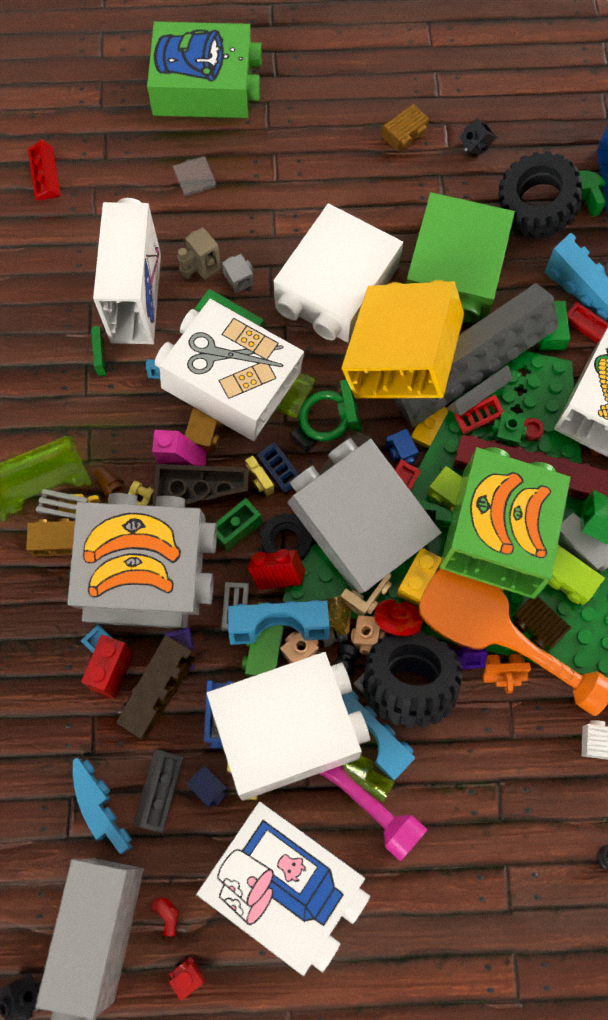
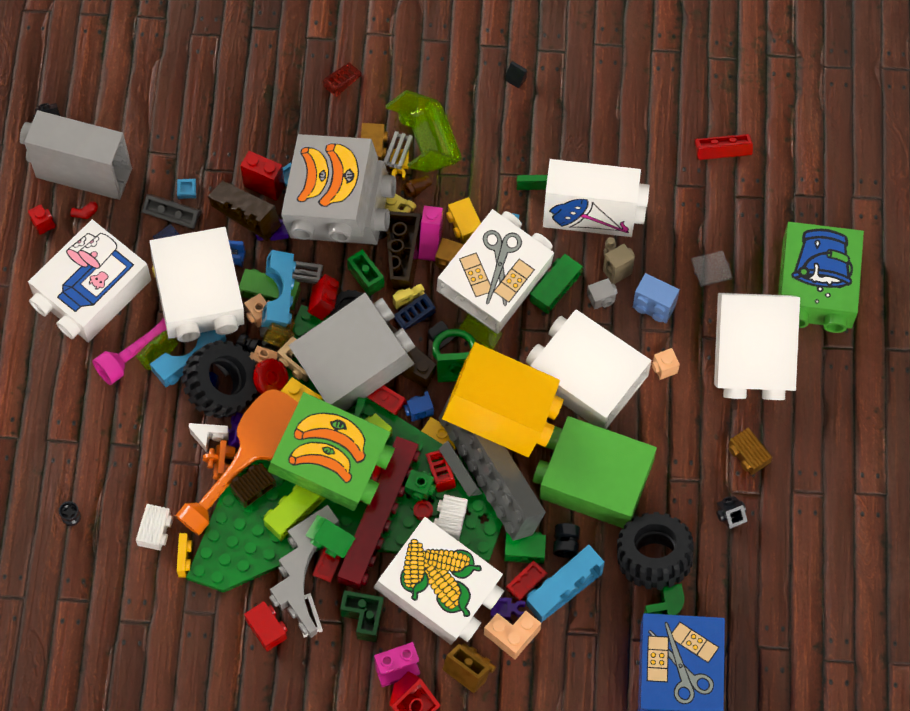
camera: 95 degrees right, 5 degrees down
dark azure slope [73,758,133,854] -> none
none -> dark azure tile [177,179,196,199]
none -> white slope [189,423,229,453]
none -> white brick [434,494,468,541]
none -> yellow brick [446,197,481,244]
none -> black wheel [553,523,580,558]
none -> medium blue brick [632,273,680,324]
none -> light nougat brick [652,348,680,380]
none -> white brick [714,293,800,400]

